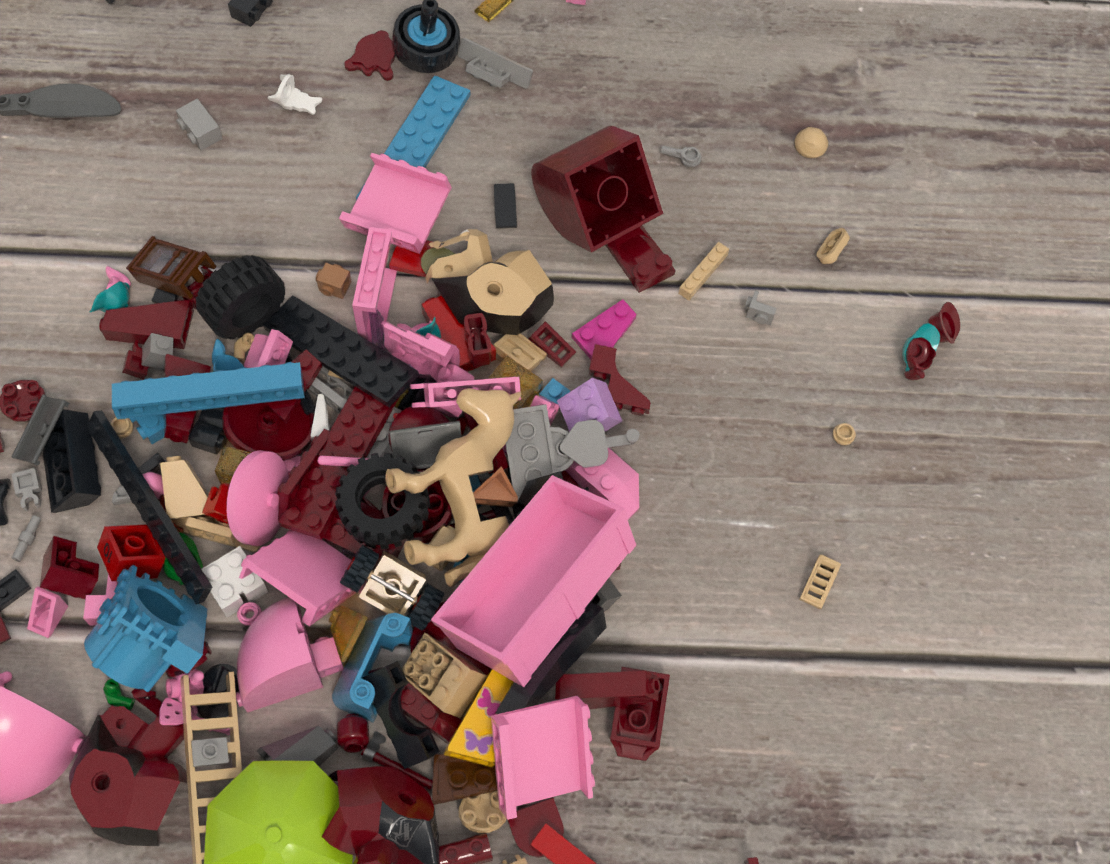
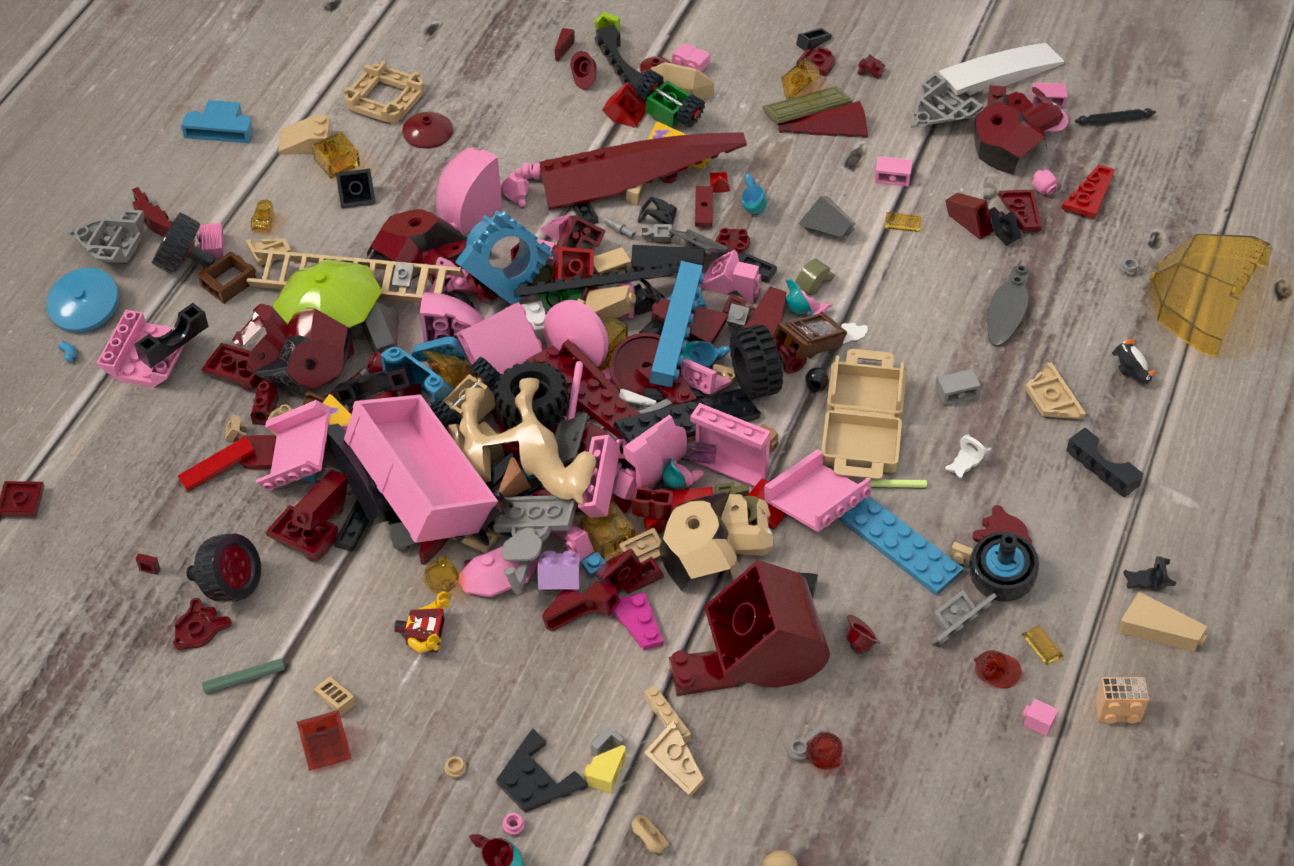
camera: 115 degrees right, 15 degrees down
none -> dark red tile [173,598,232,650]
none -> black wheel [186,533,261,603]
none -> sand green axle [202,659,285,694]
none -> clear red slope [297,710,352,771]
none -> black tile [334,499,369,552]
none -> torso [395,591,450,654]
none -> dark azure beam [412,337,475,376]
none -> clear yellow cap [423,556,460,594]
none -> black wing [496,729,588,813]
none -> bright pink plate [502,813,525,835]
none -> light yellow slope [584,745,626,794]
none -> tan brick [593,247,631,277]
none -> dark red slope [594,548,644,594]
none -> black plate [640,280,666,305]
none -> tan wing [644,721,706,796]
none -> bright pink slope [699,250,740,294]
none -> olive plate [714,482,750,497]
none -> bright pink slope [732,262,761,304]
none -> black hinge [738,253,777,282]
none -> olive brick [795,259,835,293]
none -> black piece [805,367,828,391]
none -> clear red cap [806,732,843,770]
none -> tan piece [821,349,906,479]
none -> white sticker [841,323,868,344]
none -> dark red piece [846,615,880,654]
none -> yellowish green bar [871,479,927,488]
none -> tan plate [950,542,973,566]
none -> clear red piece [974,650,1021,689]
none -> tan wing [1025,362,1086,419]

